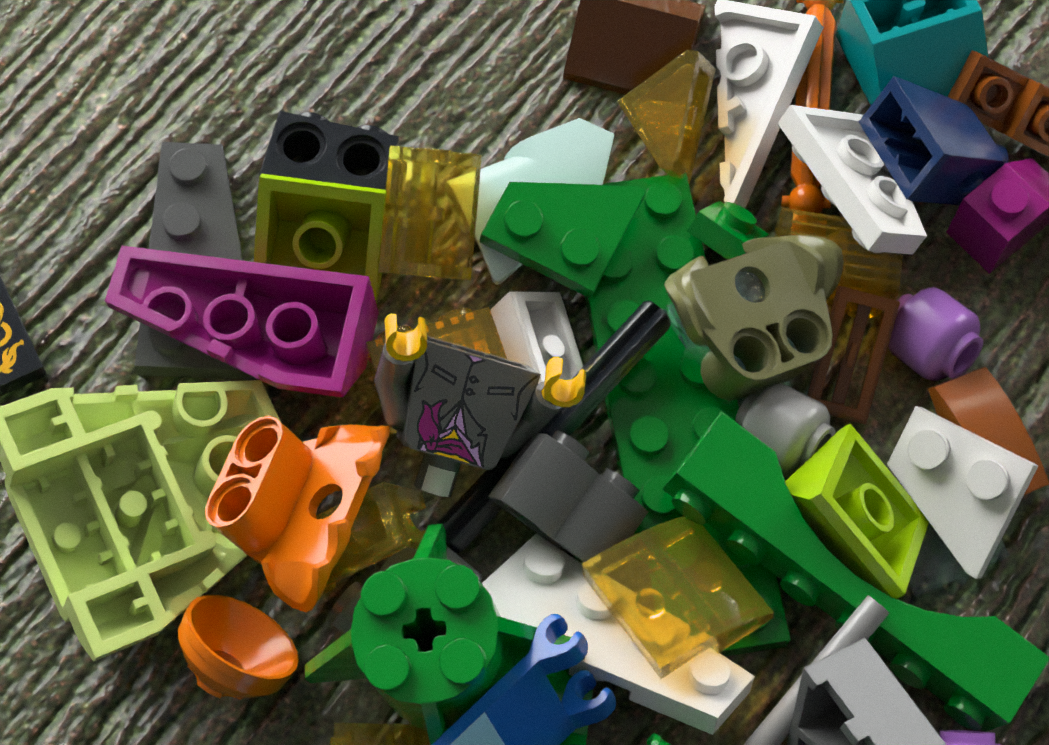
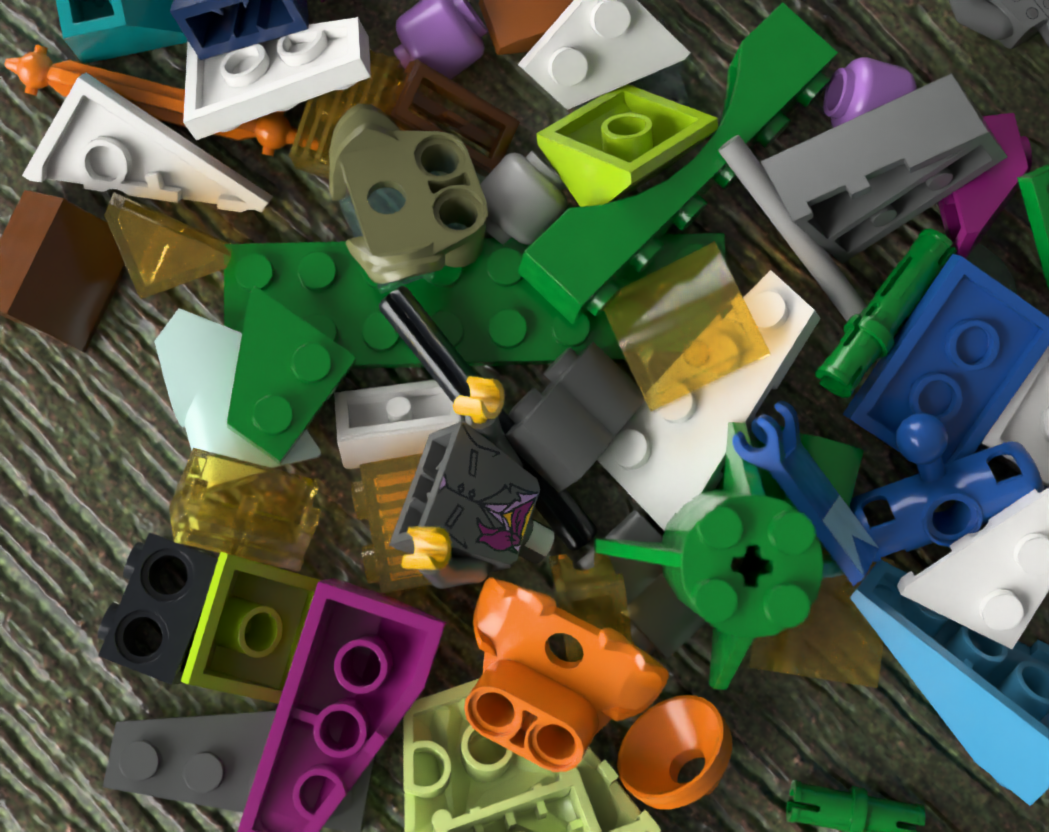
camera: 80 degrees left, 15 degrees up
green plate [687,200,769,260] -> none

